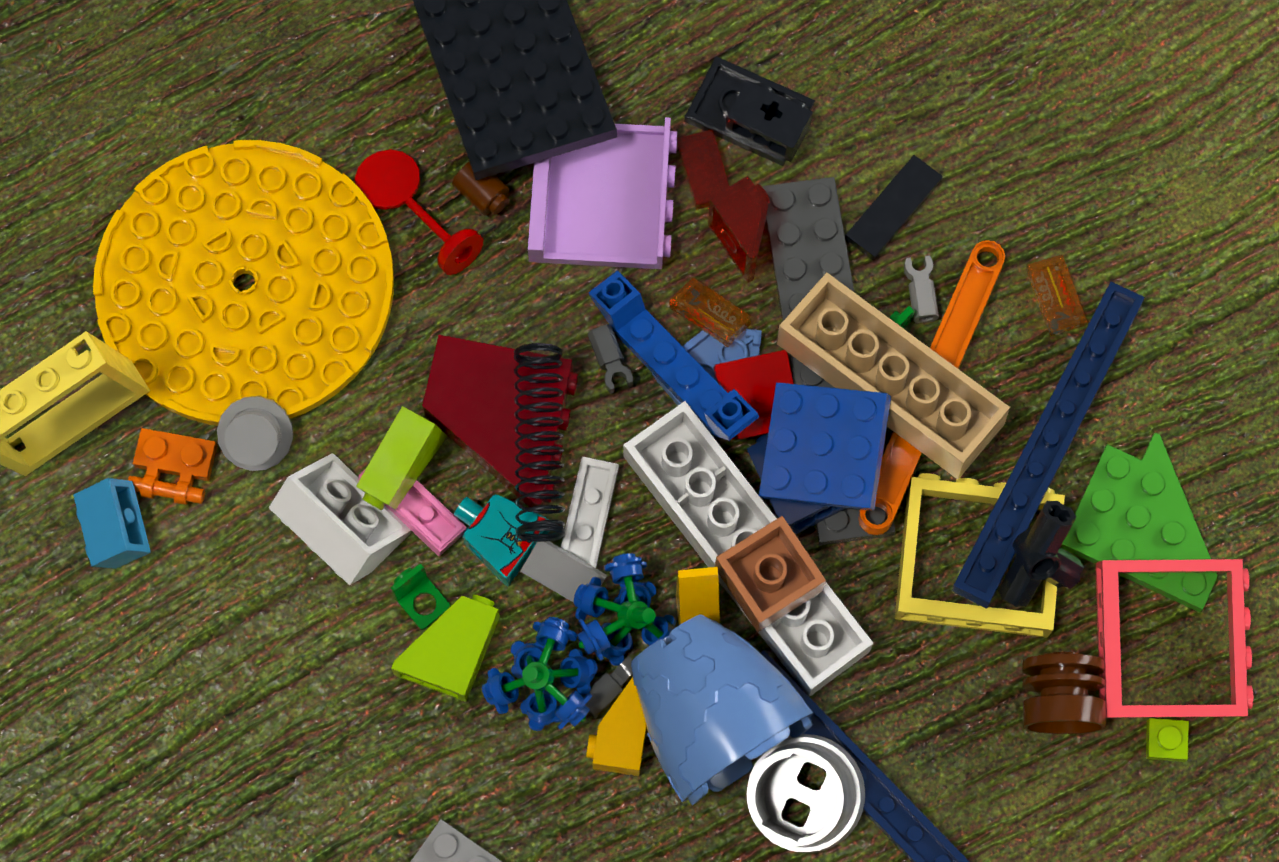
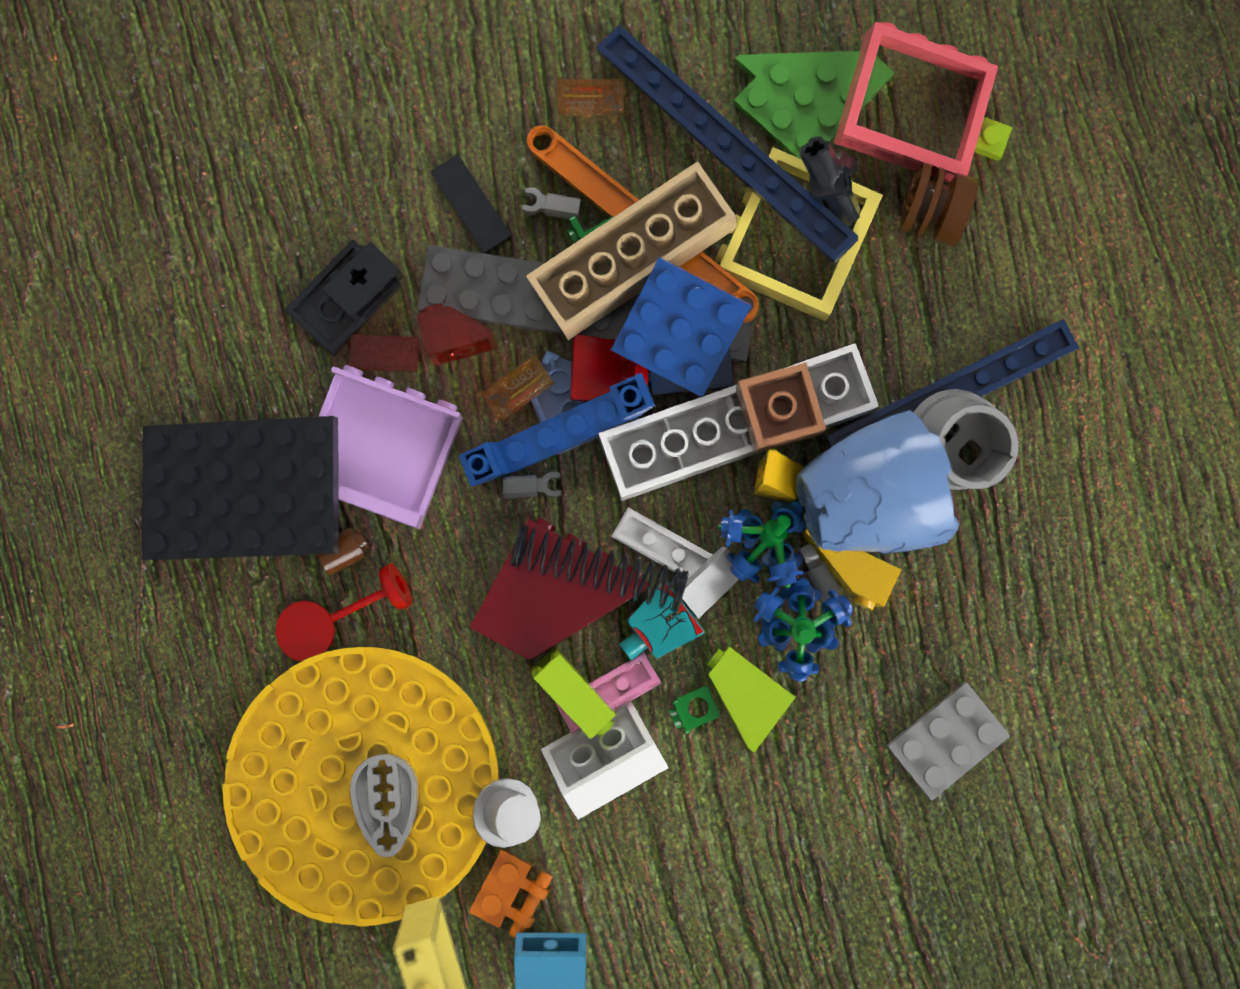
camera: 75 degrees left, 10 degrees up
none -> light grey piece [350,754,419,857]

